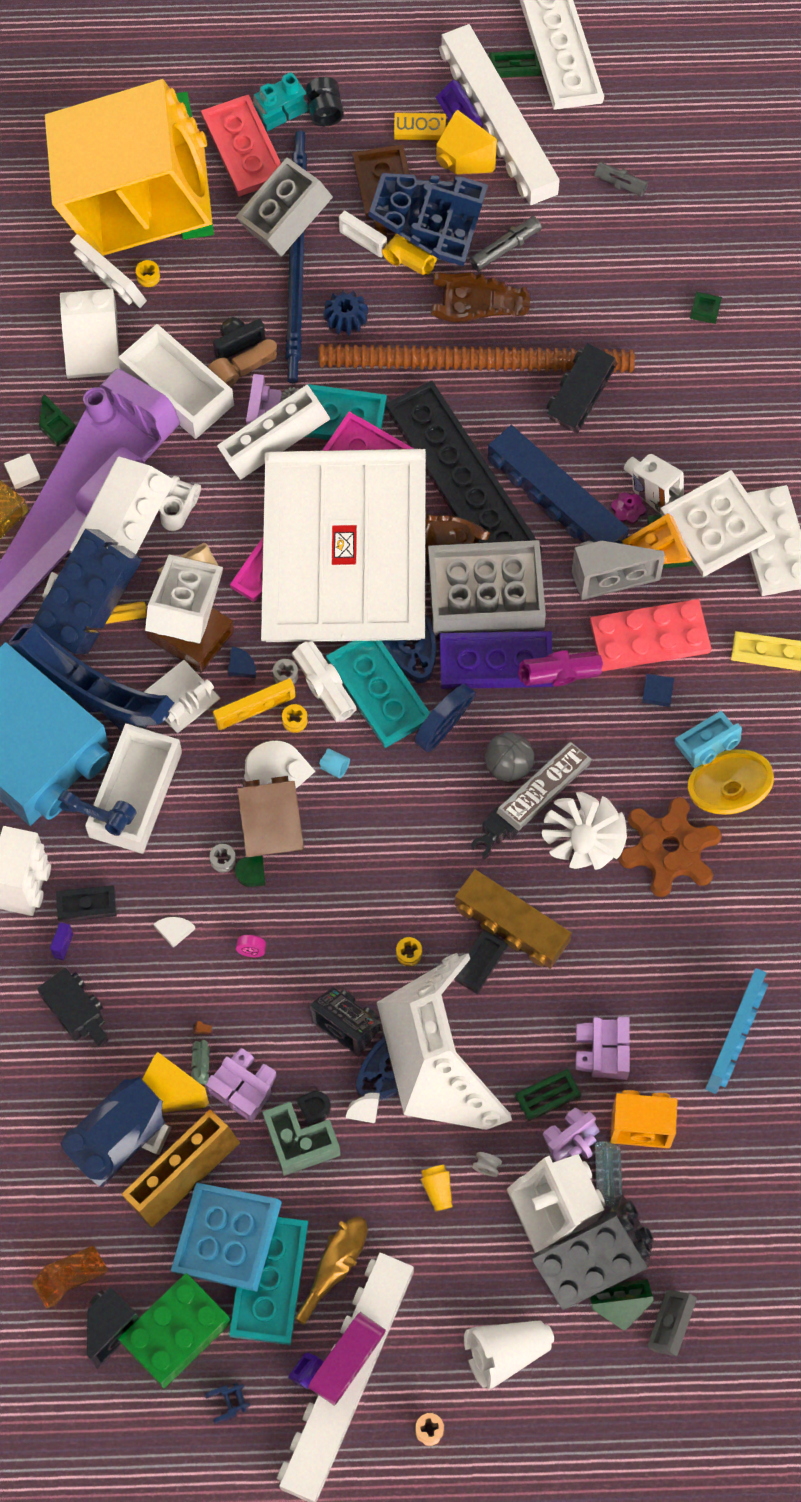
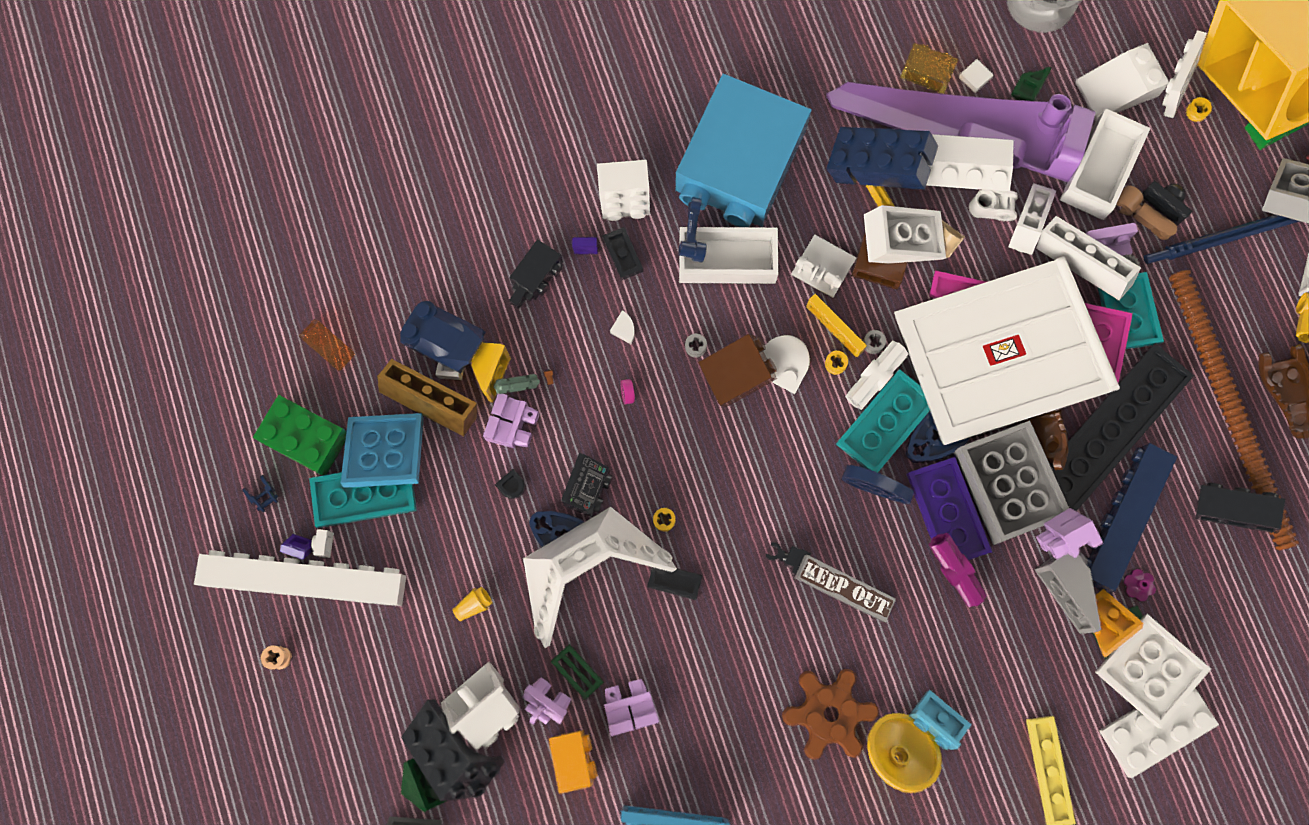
camera: 75 degrees right, 10 degrees up
dark blue arch [7,623,174,732] -> none
black slope [87,1287,139,1369] -> none
dark blue tile [228,646,256,679] -> none
dark green tile [235,855,265,887] -> none
sand green brick [262,1102,340,1176] -> none
pearl gold piece [294,1216,368,1325] -> none
magenta beam [308,1312,386,1406] -> none
medium azure hose [319,749,350,779] -> none
dark blue gear [323,290,368,336] -> none
white tile [346,1093,380,1123] -> none
pearl gold brick [455,869,572,969] -> none
white cone [464,1321,554,1389] -> none
light grey bush [472,1152,502,1177] -> none
dark grey piece [484,732,535,782] -> none
white piece [542,792,627,870] -> none
coral plate [590,599,711,671] -> none
clear light blue tile [595,1141,622,1207] -> none
white torso [624,454,684,514] -> none
dark blue tile [642,674,674,707] -> none
none -> white plate [311,529,334,558]
none -> white slope [1009,183,1056,255]
none -> lavender hips [1036,508,1103,560]

